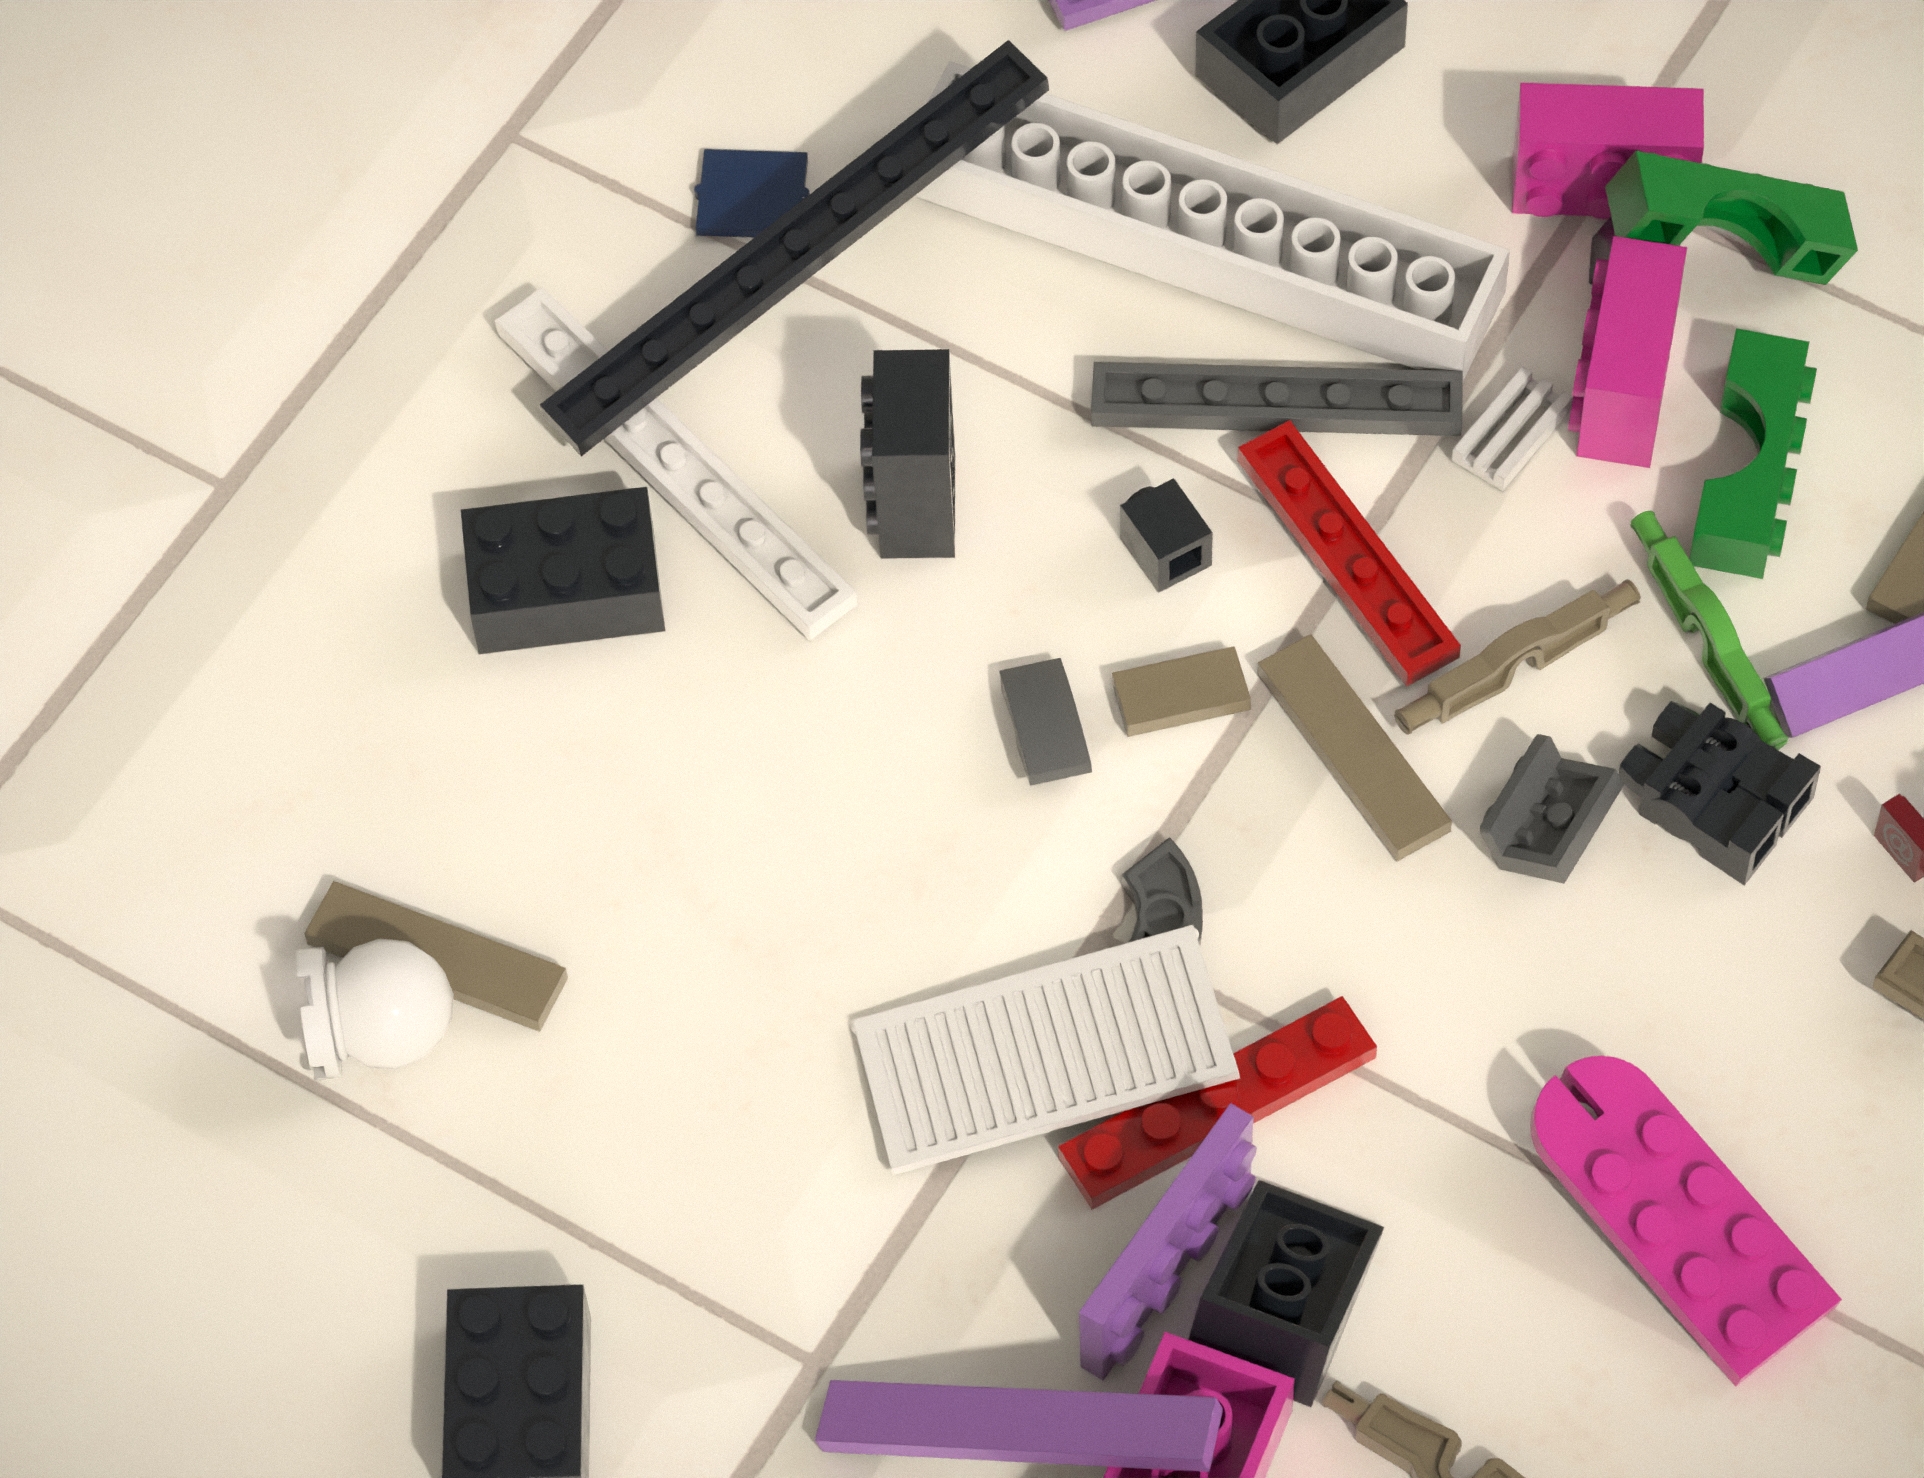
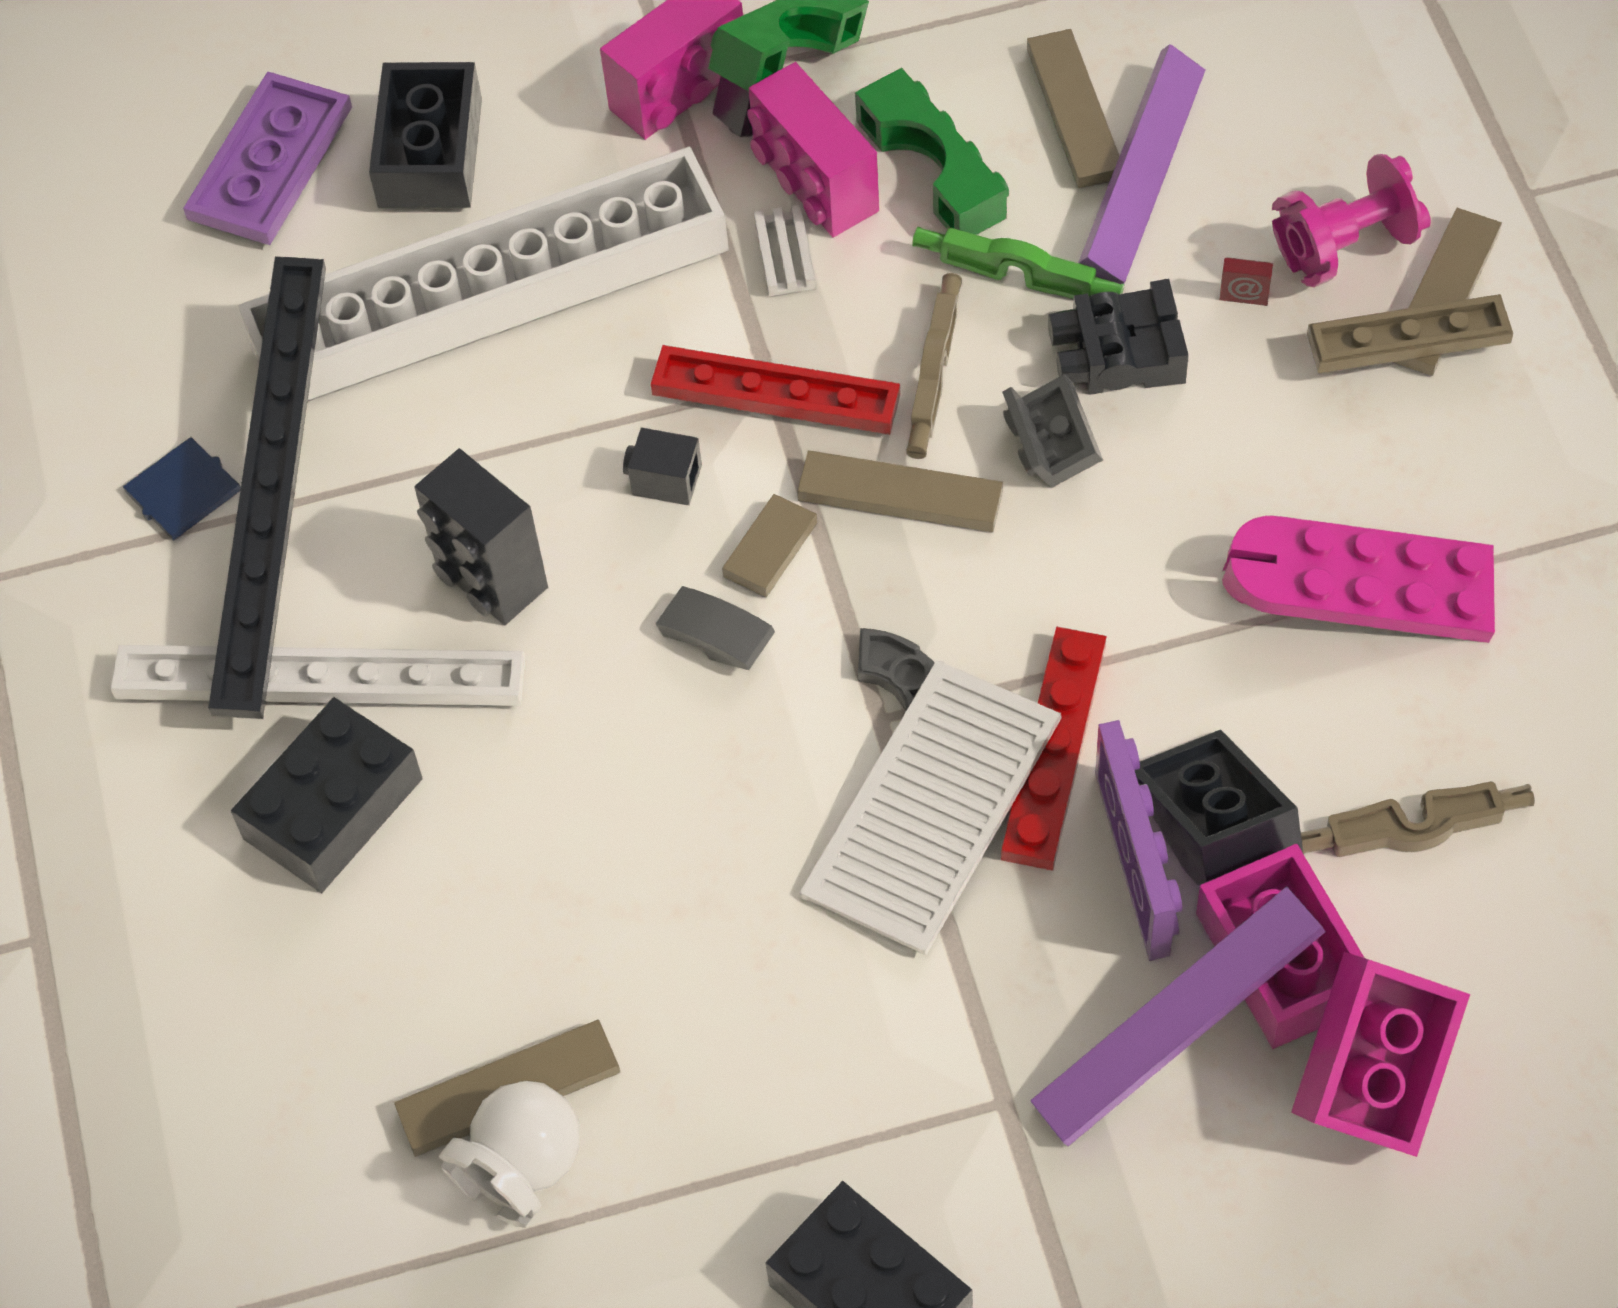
camera: 45 degrees left, 0 degrees up
dark grey plate [1091,362,1463,436] -> none

